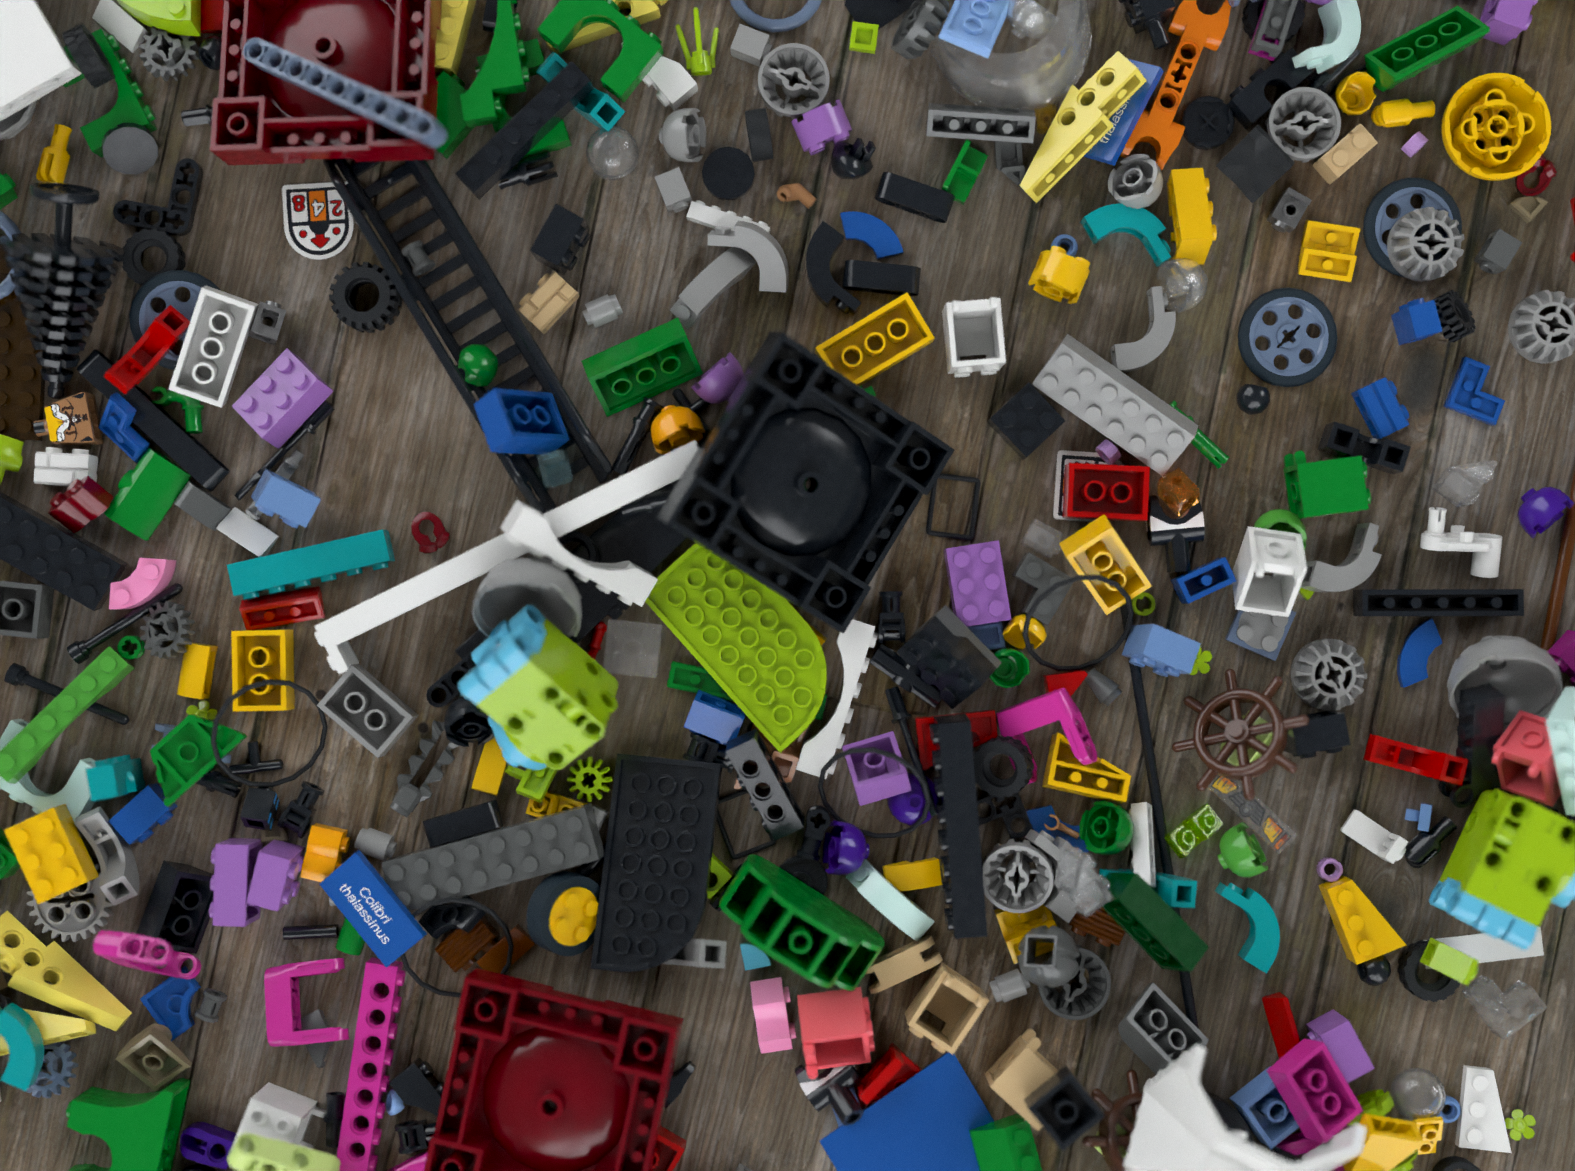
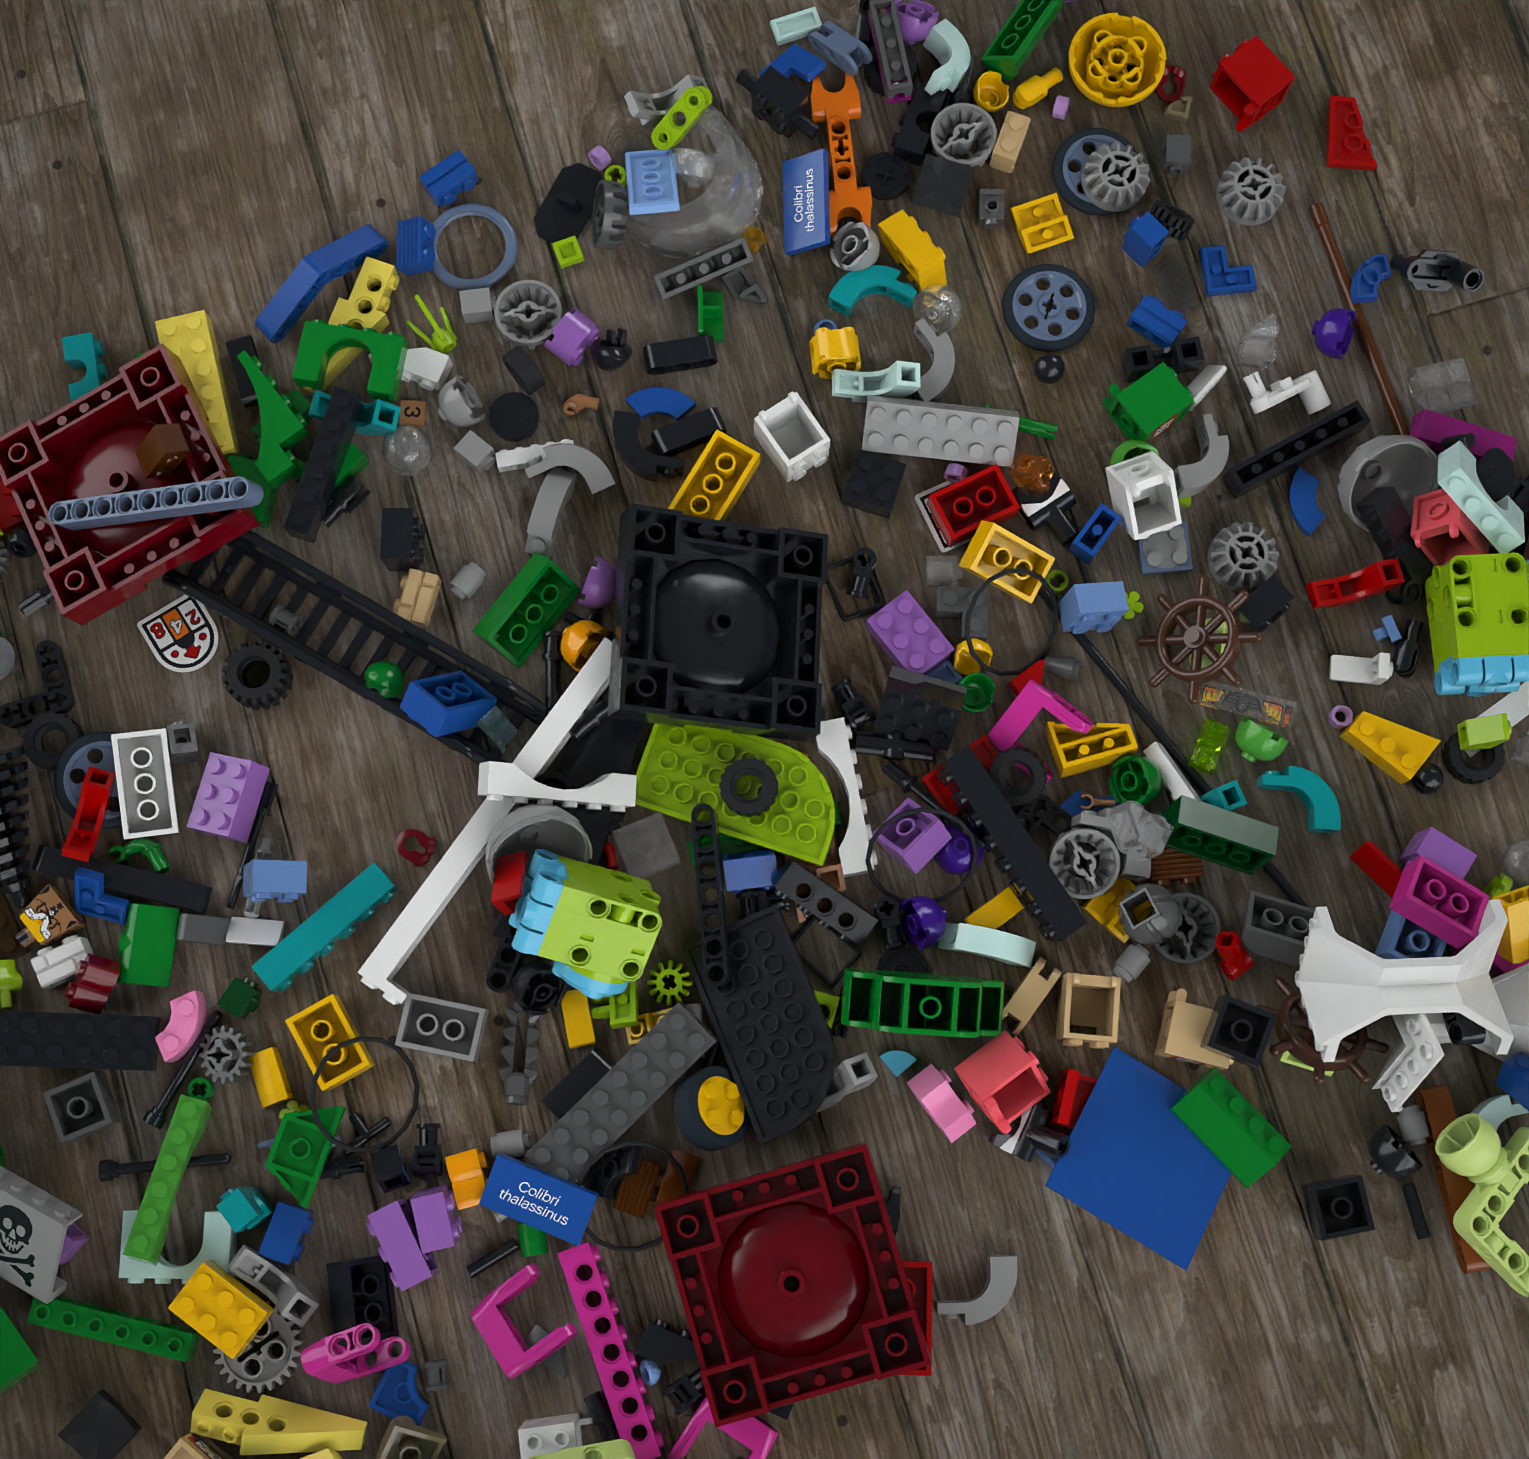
camera: 30 degrees left, 10 degrees down
red slope [239,586,325,630] -> none
light yellow brick [1020,51,1147,203] -> none
none -> reddish brown brick [135,423,190,480]
none -> dark green brick [217,976,263,1020]
none -> medium nougat tile [399,400,427,428]
none -> red panel [491,851,528,915]
none -> black beam [691,803,731,987]
none -> black tyre [719,757,779,817]
none -> light aqua arch [832,361,921,403]
none -> black connector [846,547,877,599]
none -> white slope [1187,365,1227,411]
none -> red piece [1215,931,1254,981]

